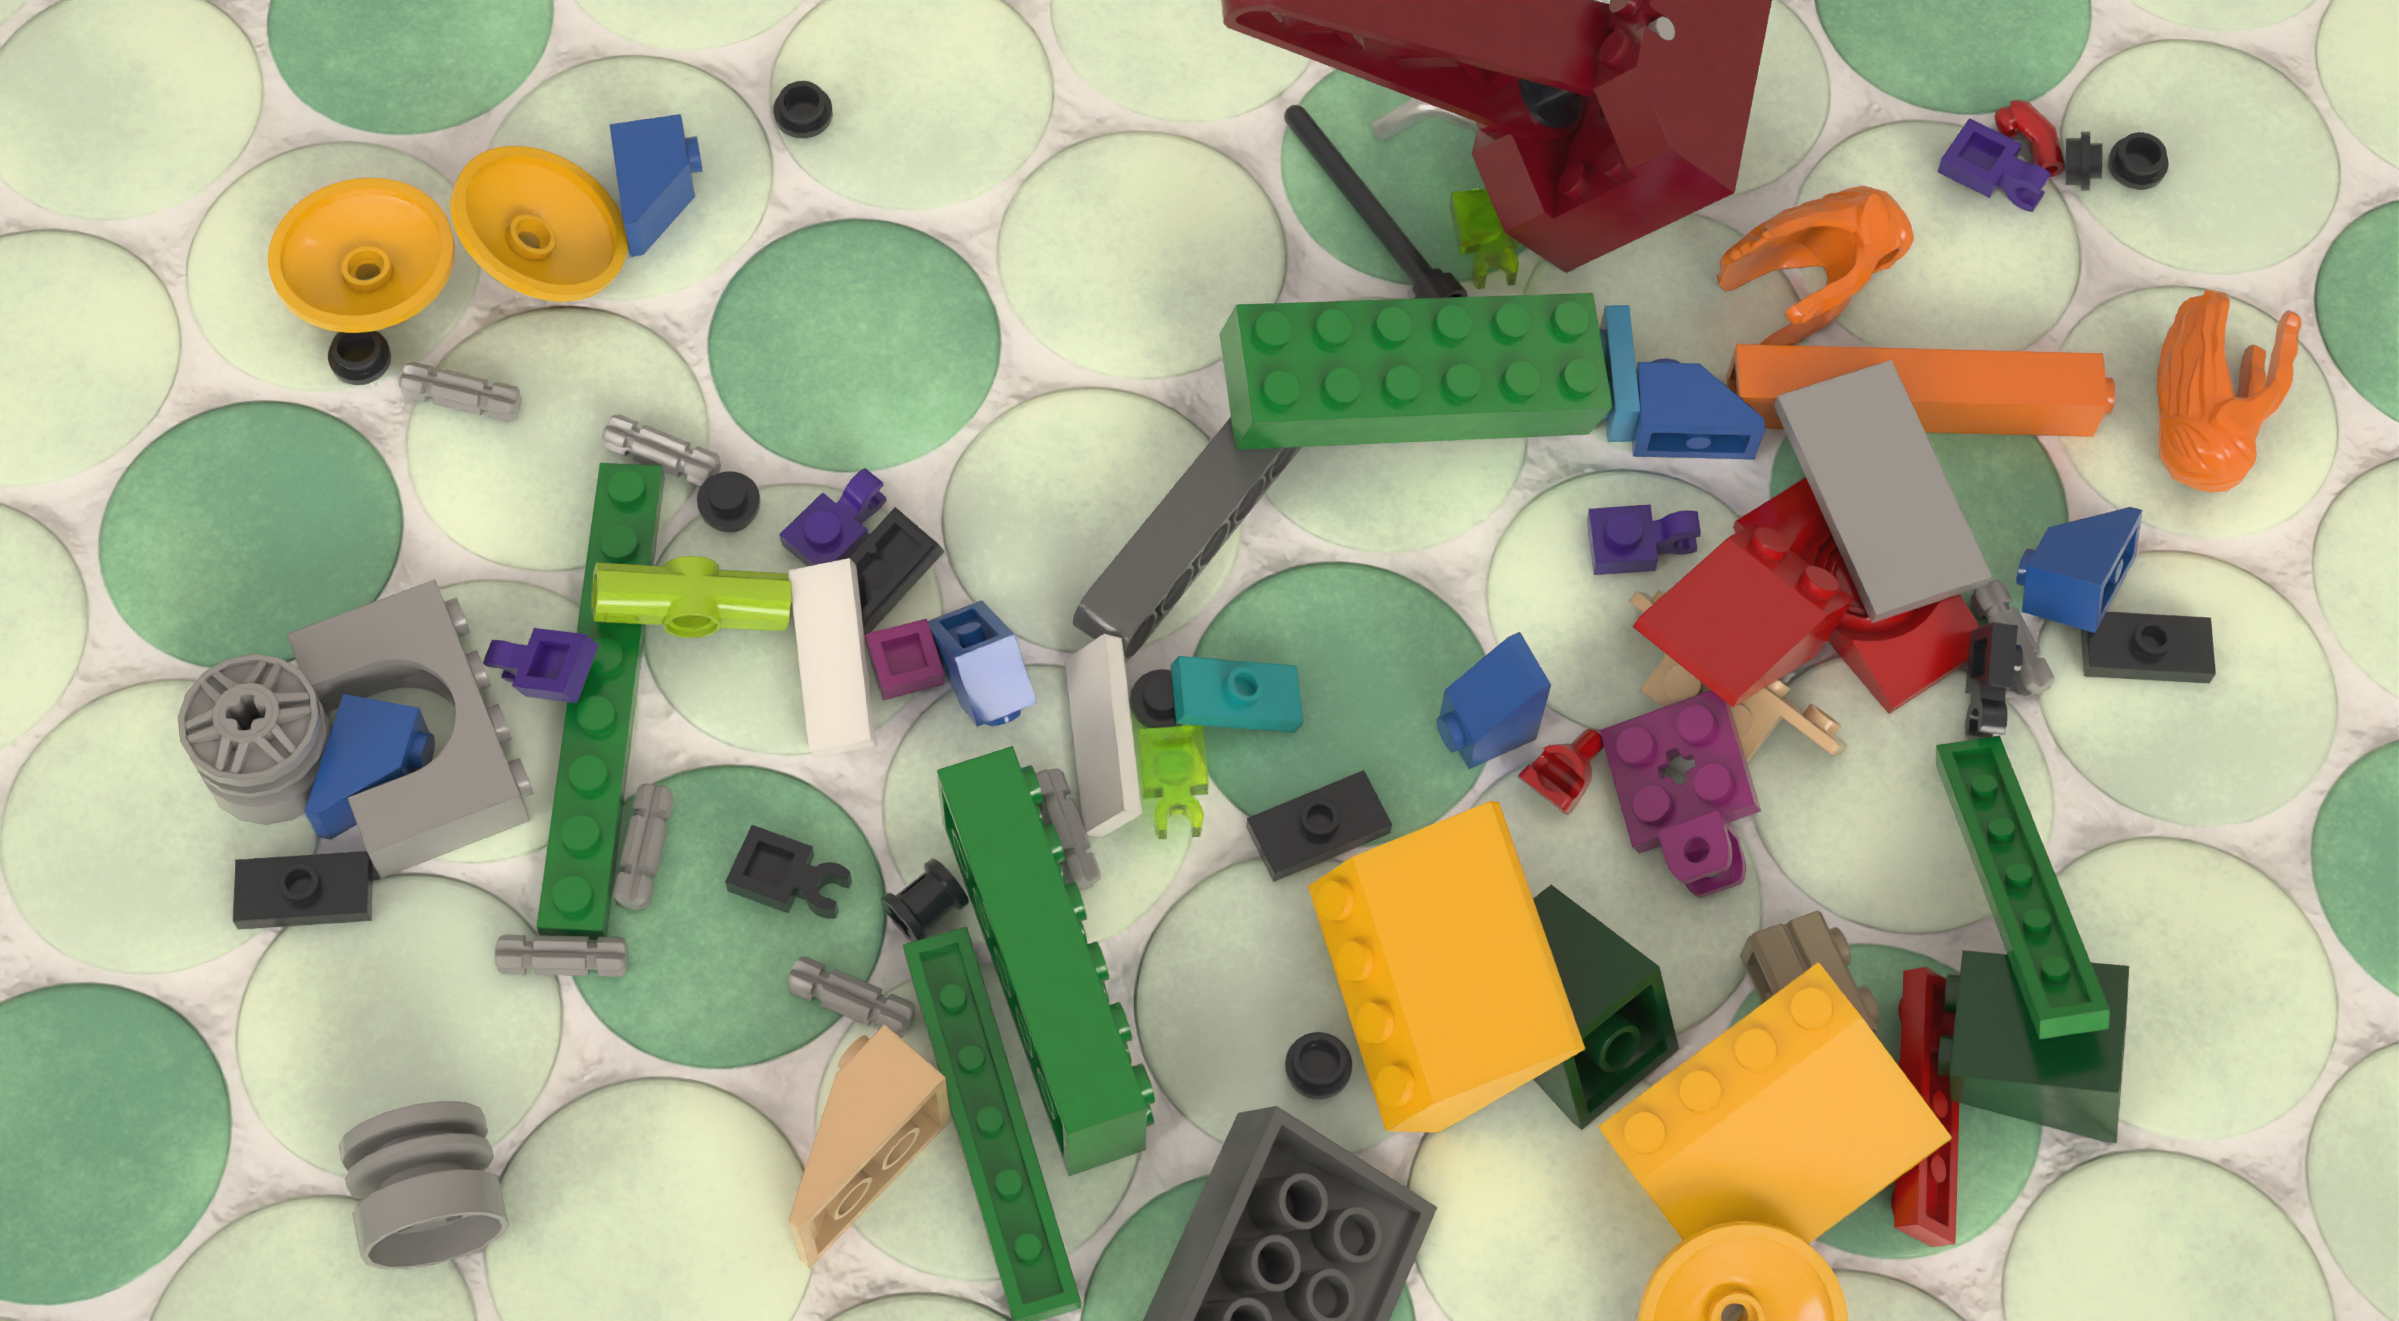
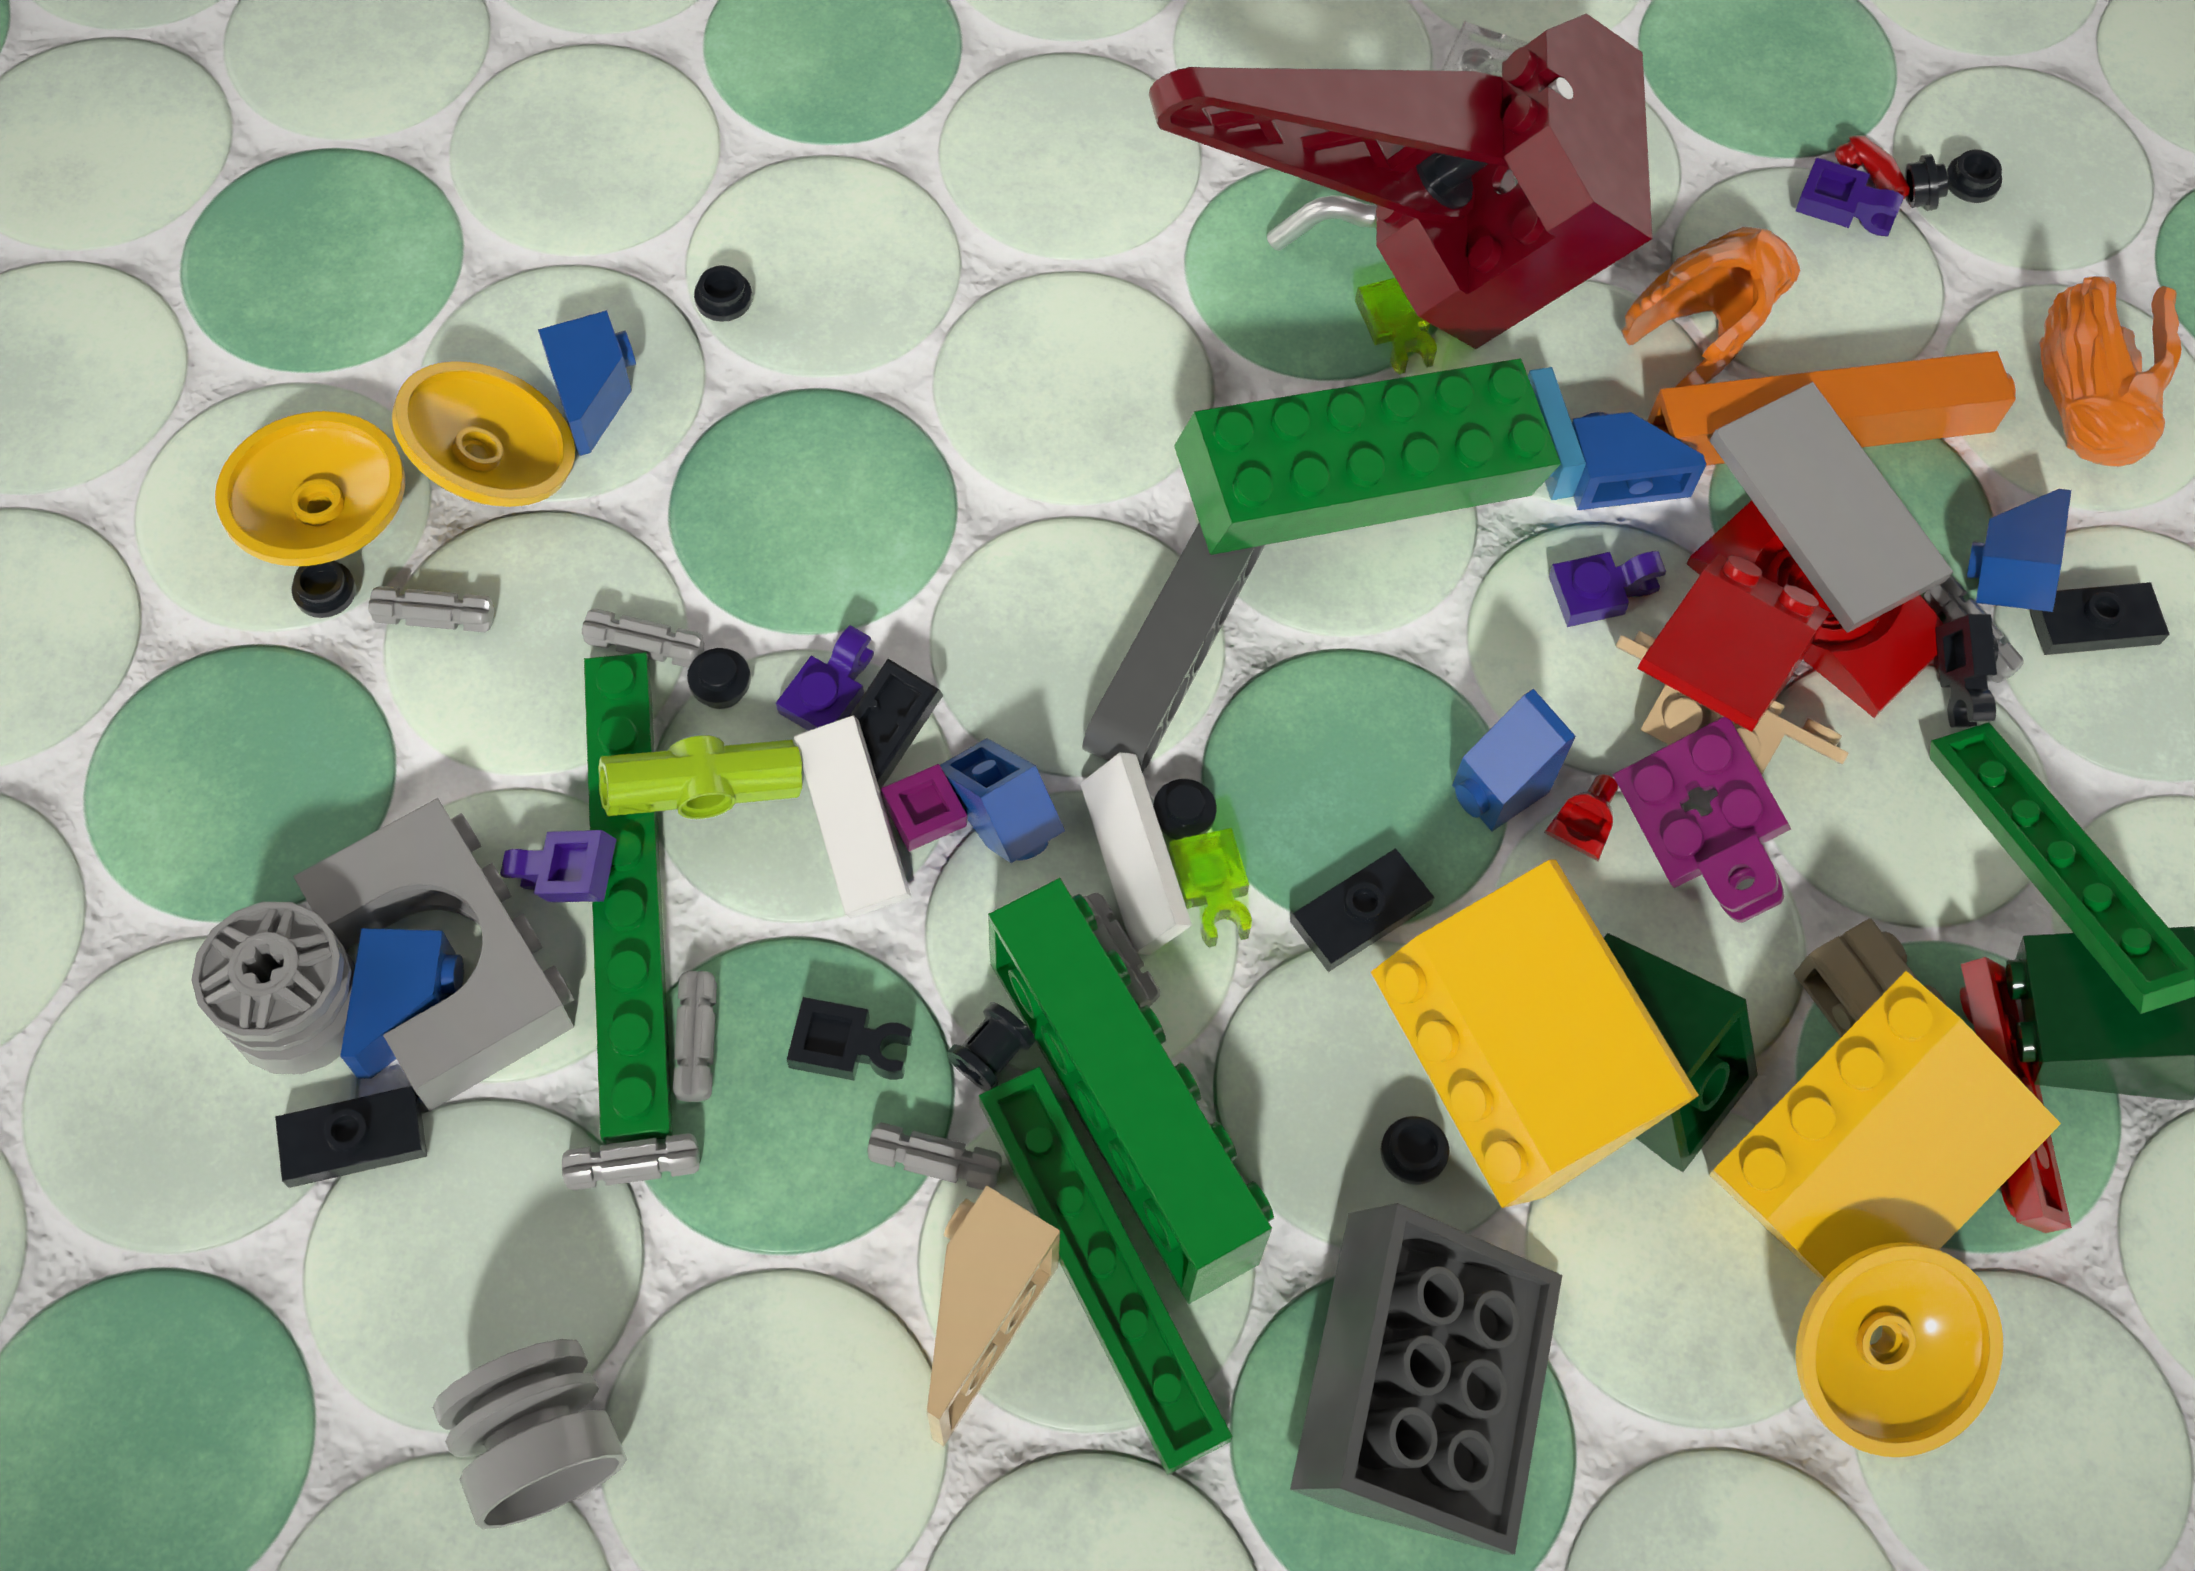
camera: 10 degrees left, 0 degrees up
teal plate [1170,656,1304,732] -> none
black piece [1284,105,1468,299] -> none

